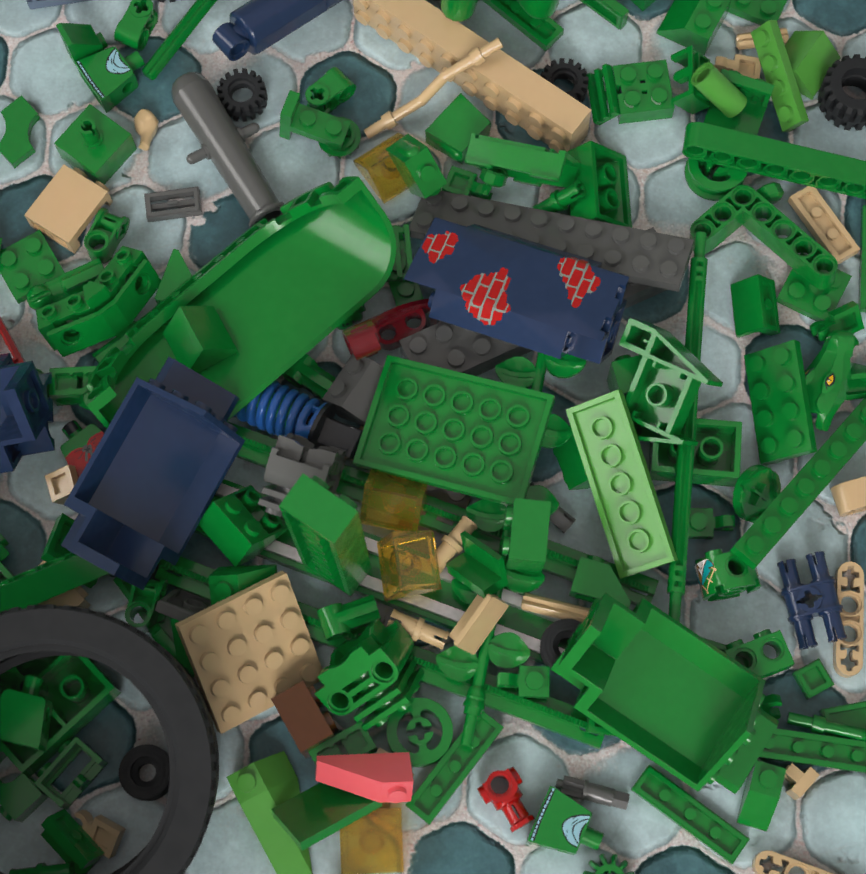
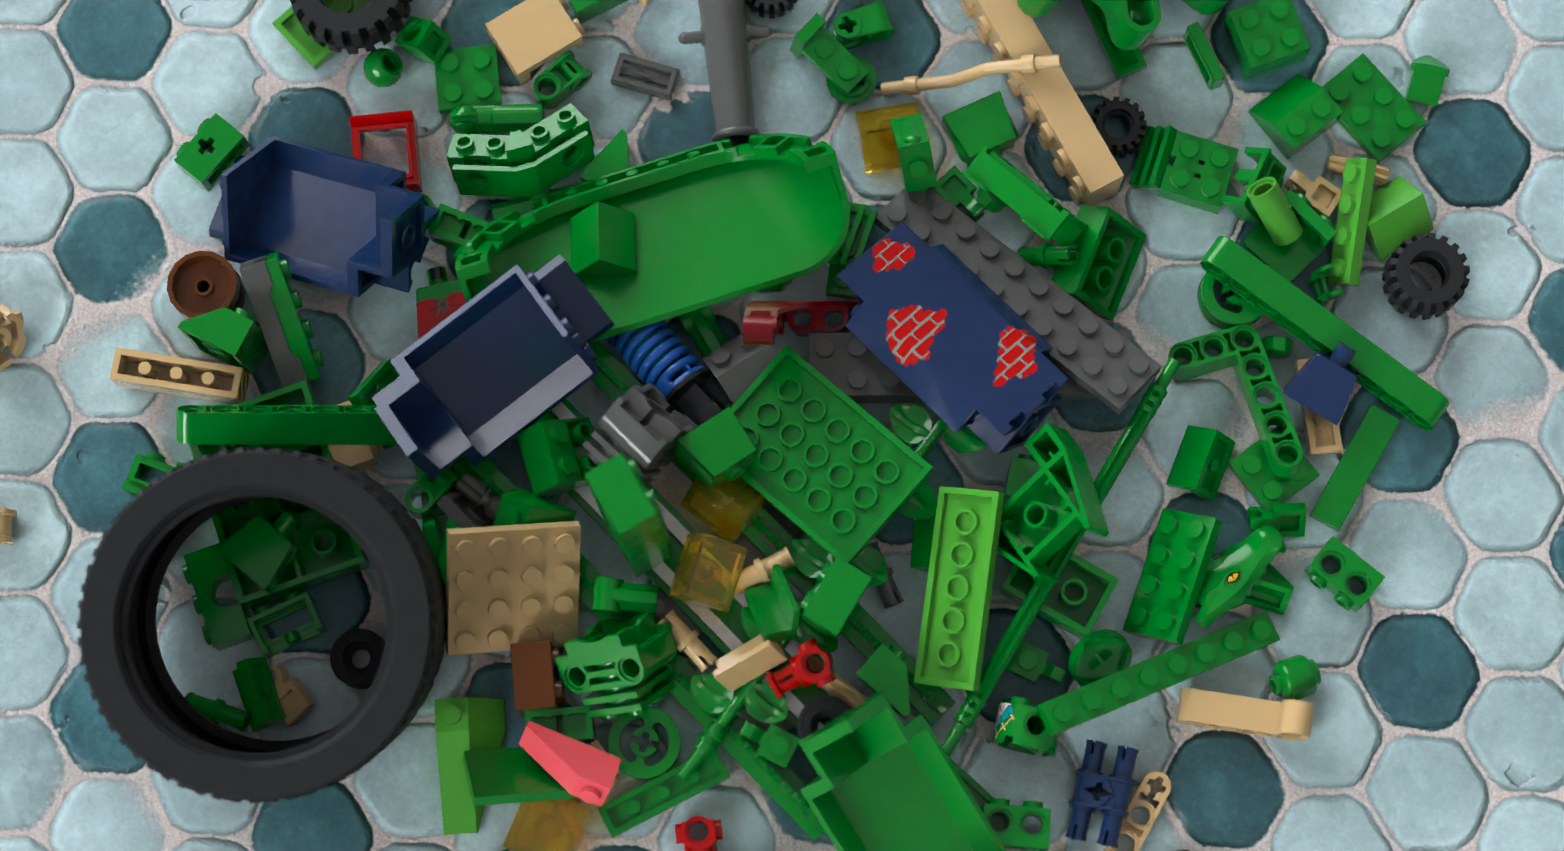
camera: 25 degrees right, 5 degrees up
tan panel [45,465,78,505] -> none
none -> dark grey axle [455,473,501,521]
none -> green torso [673,407,757,490]
none -> red connector [766,638,836,700]
none -> dark blue torso [1283,341,1357,425]
none -> green piece [1307,263,1344,305]

